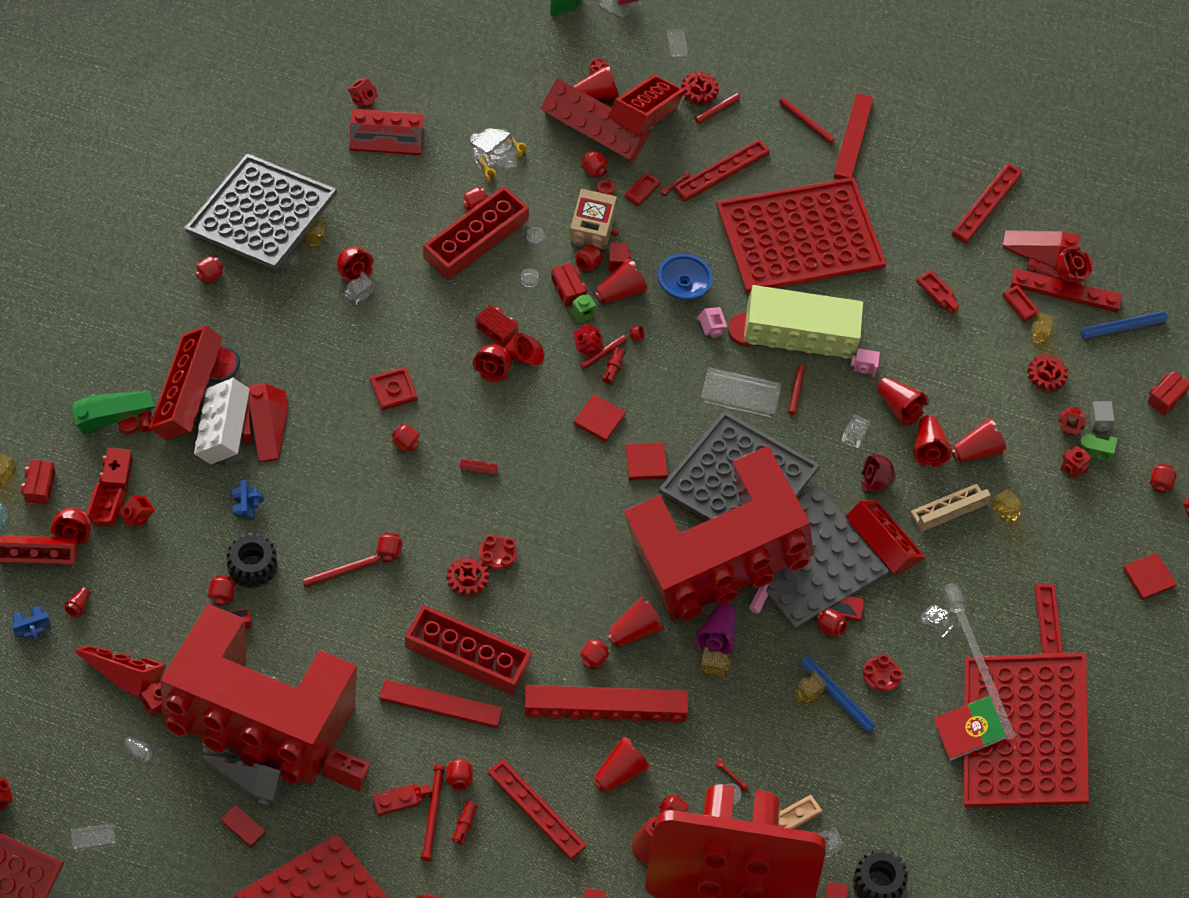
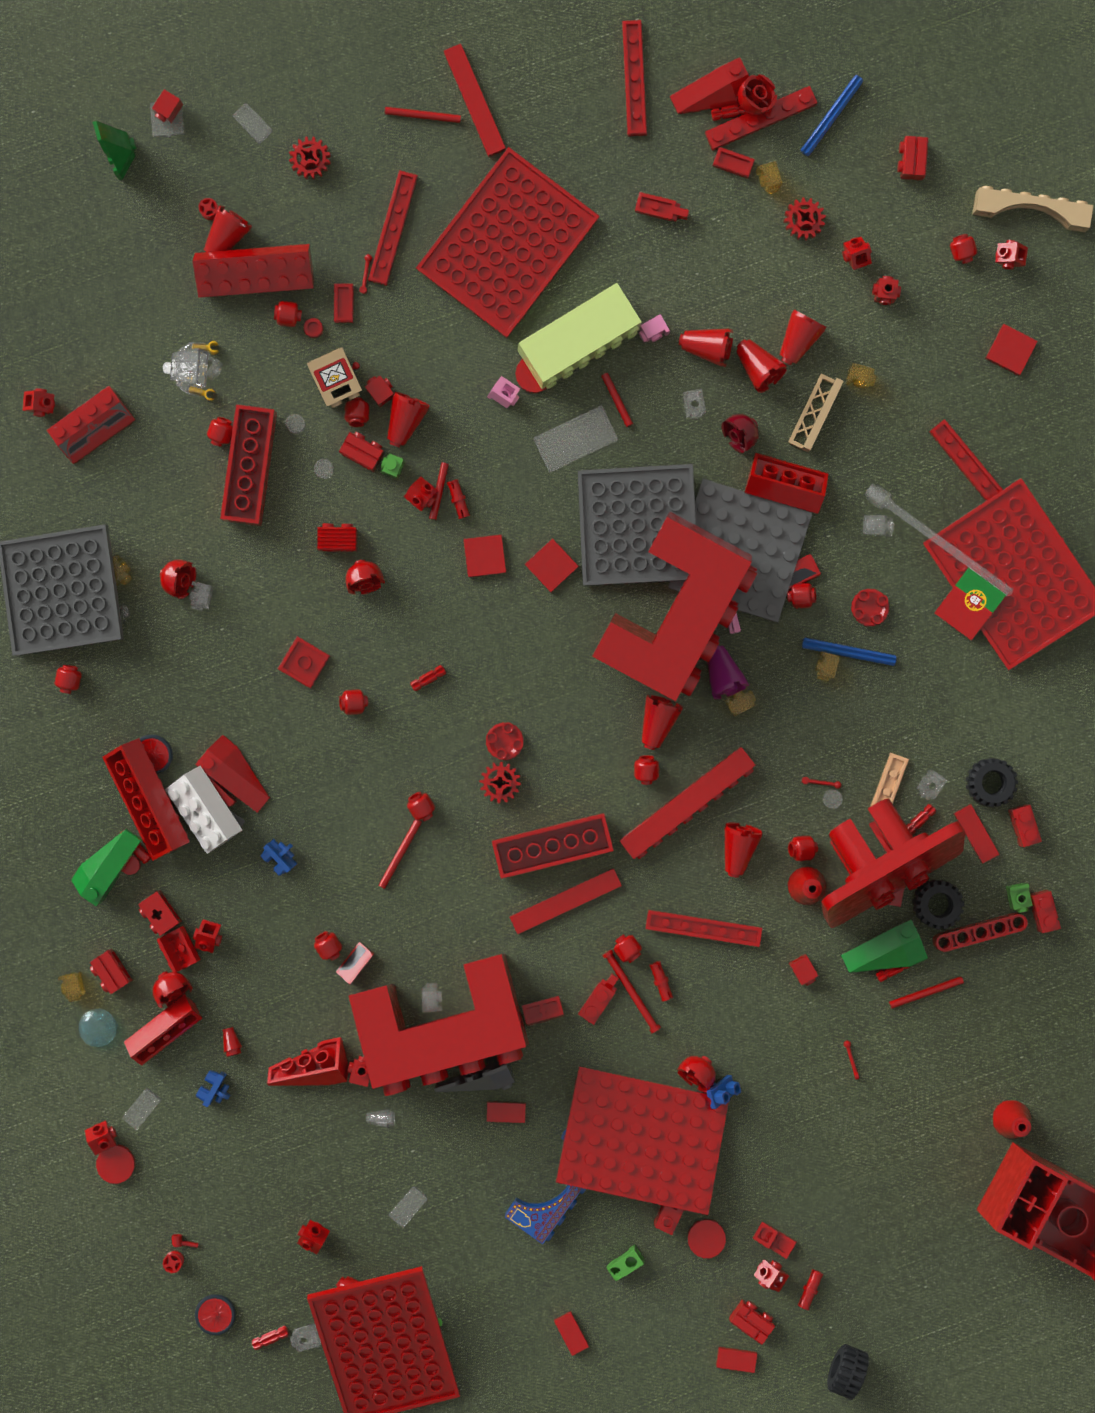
camera: 30 degrees left, 30 degrees up
black tyre [226,533,277,588] -> none
red piece [504,332,544,366] -> none
red brick [608,74,684,134] -> none
red hinge [629,325,645,341] -> none
blue dish [658,253,713,300] -> none
red bar [695,93,740,124] -> none
bright green leg [1078,434,1117,462] -> none
light grey brick [1089,401,1114,432] -> none

